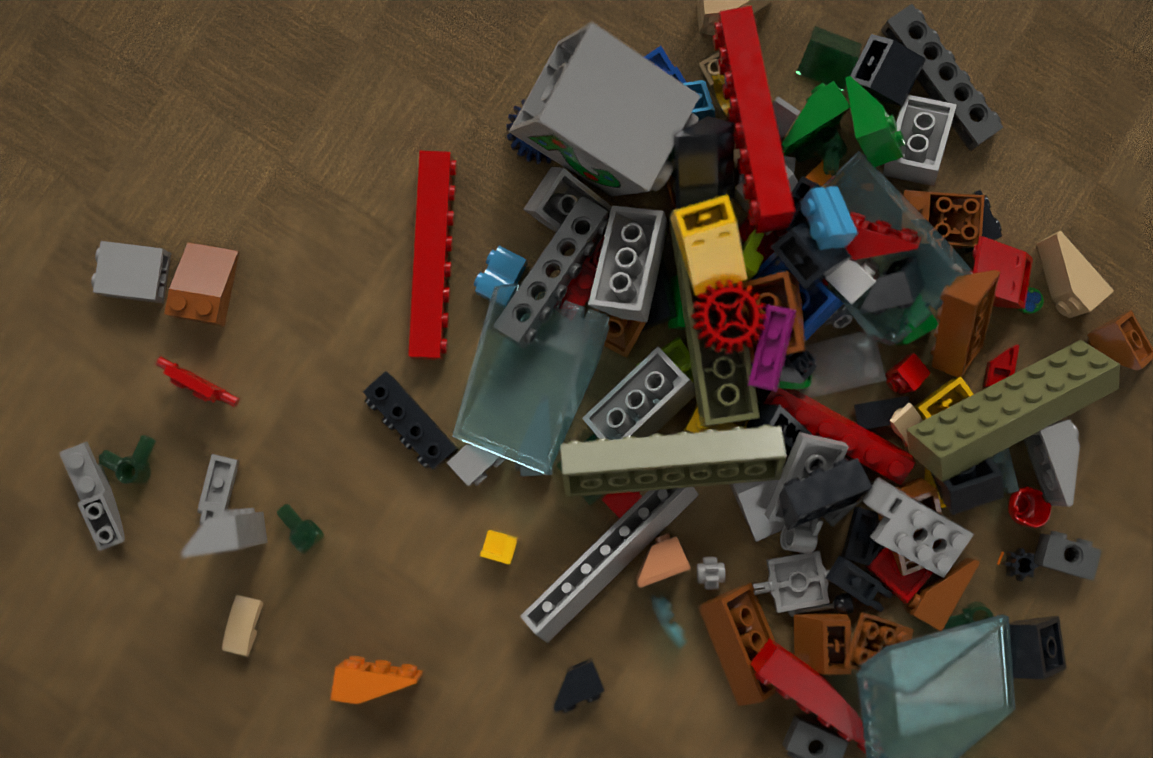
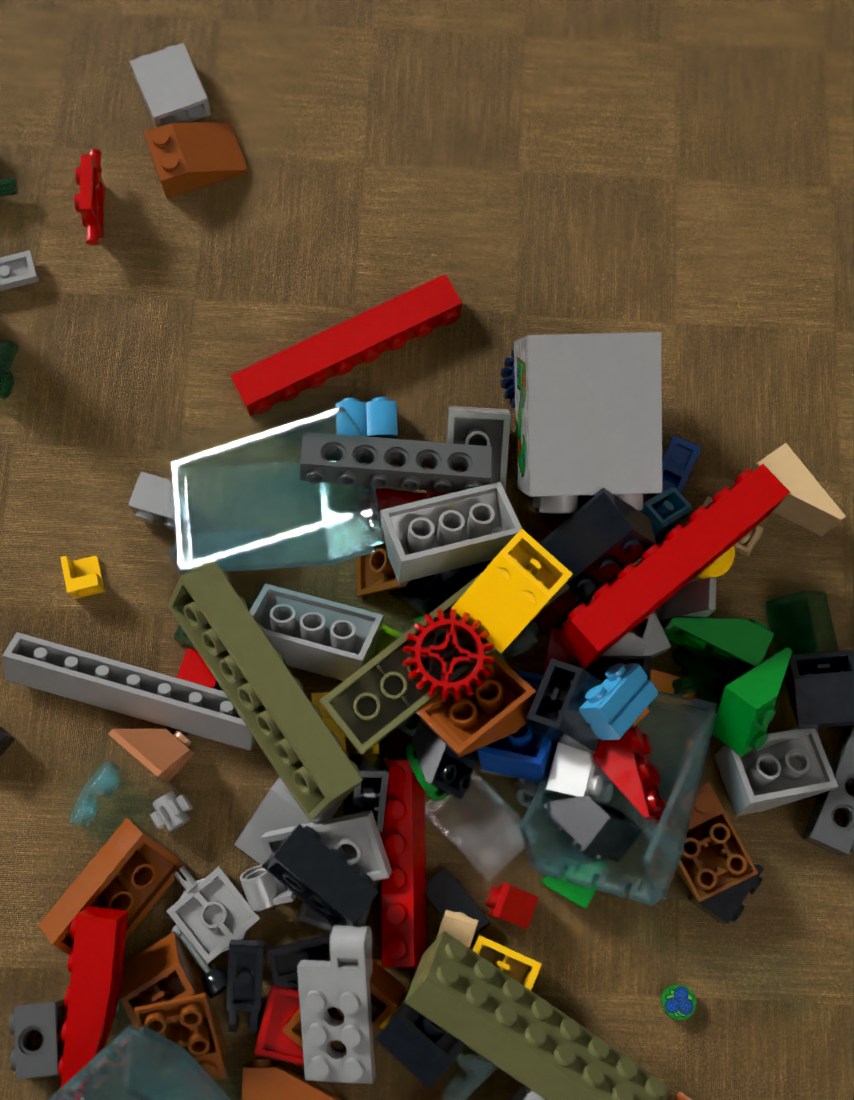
camera: 55 degrees right, 10 degrees down
black brick [362,371,458,470] -> none
lime slope [742,230,764,282] -> none
magenta tile [748,305,796,392] -> none
dark orange slope [931,270,1000,377] -> none
red slope [969,236,1033,309] -> none
red tile [983,345,1020,388] -> none
tan slope [1037,231,1114,318] -> none

